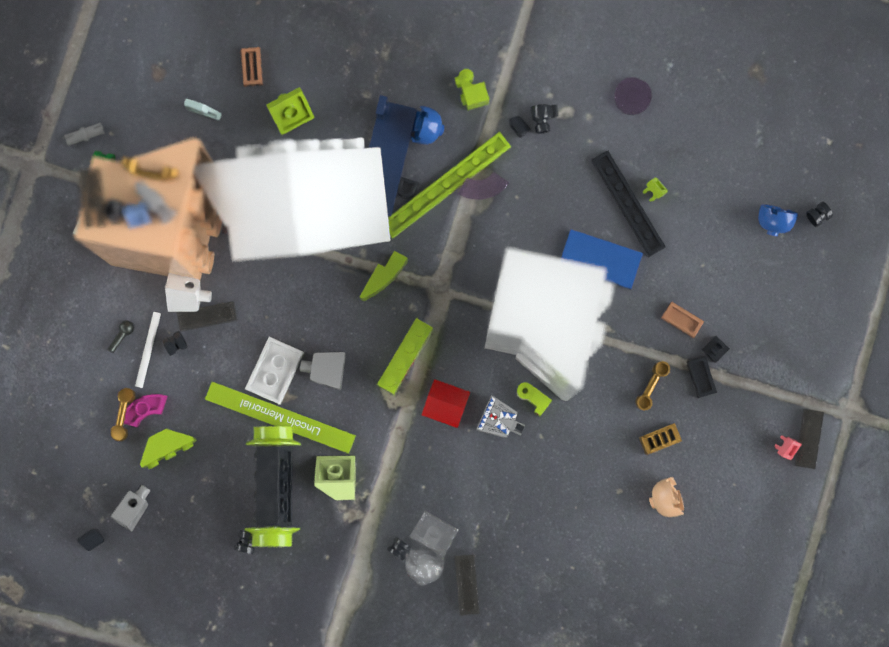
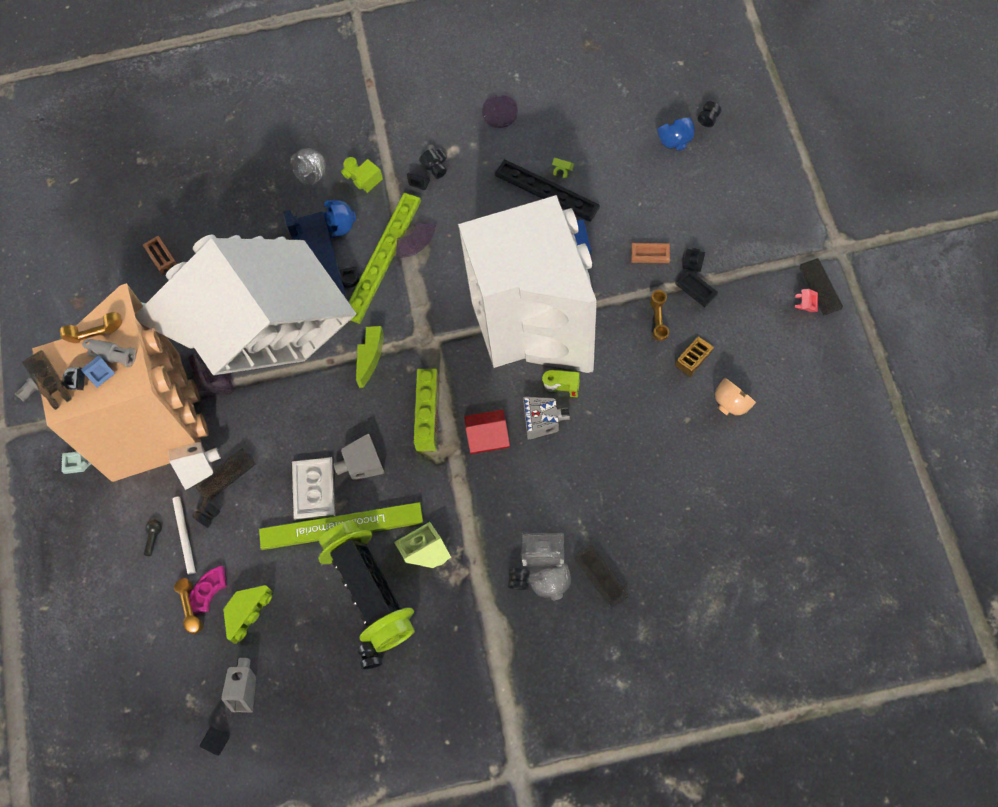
camera: 20 degrees left, 15 degrees down
none -> clear cylinder [290,148,327,186]

